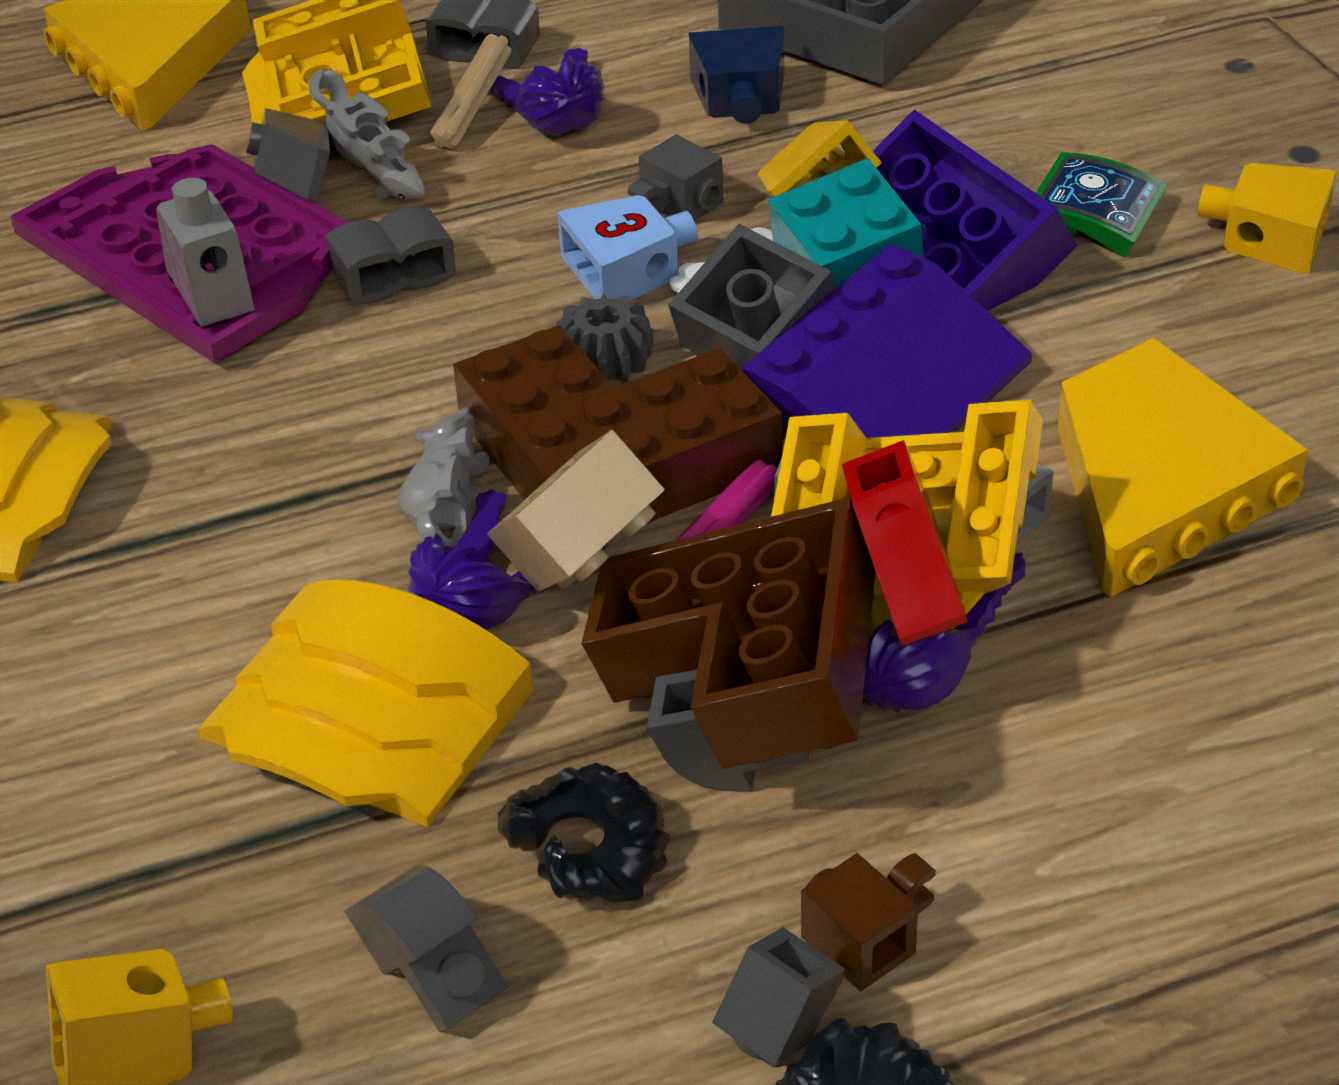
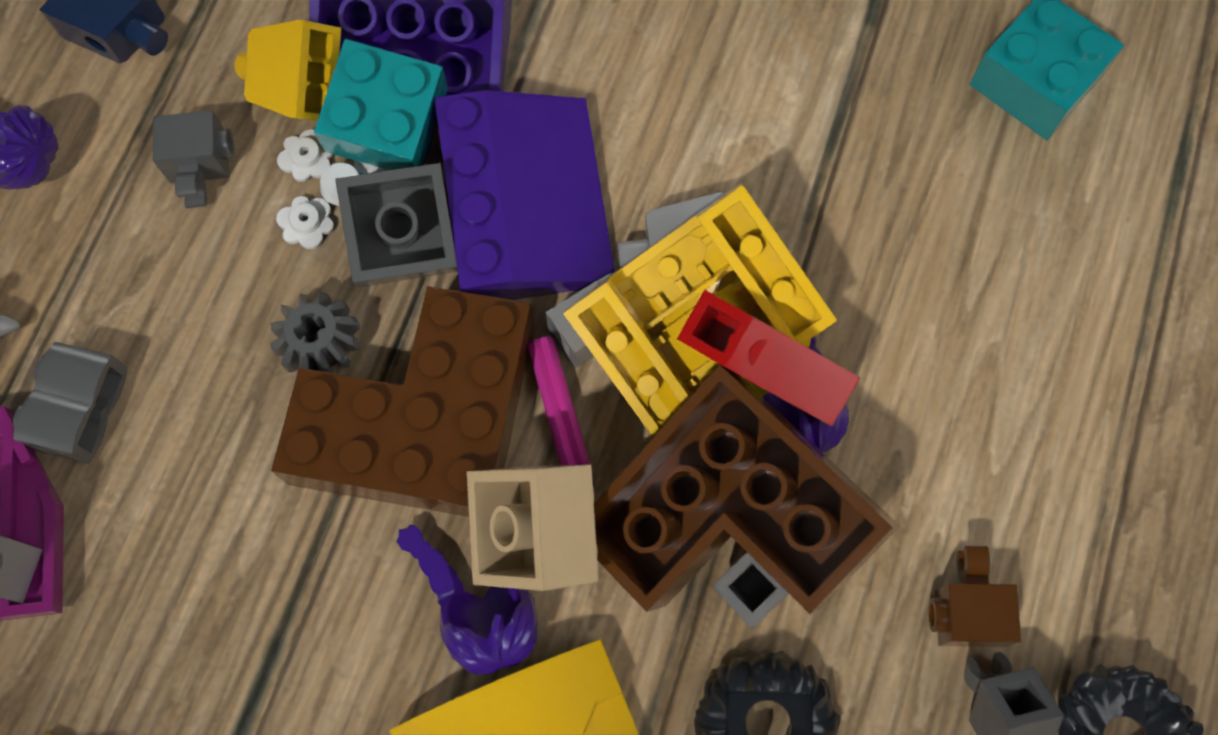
camera: 50 degrees left, 30 degrees up
light grey animal [398,407,490,547] -> none
light blue torso [557,195,697,301] -> none
yellow slope [1057,337,1308,598] -> none

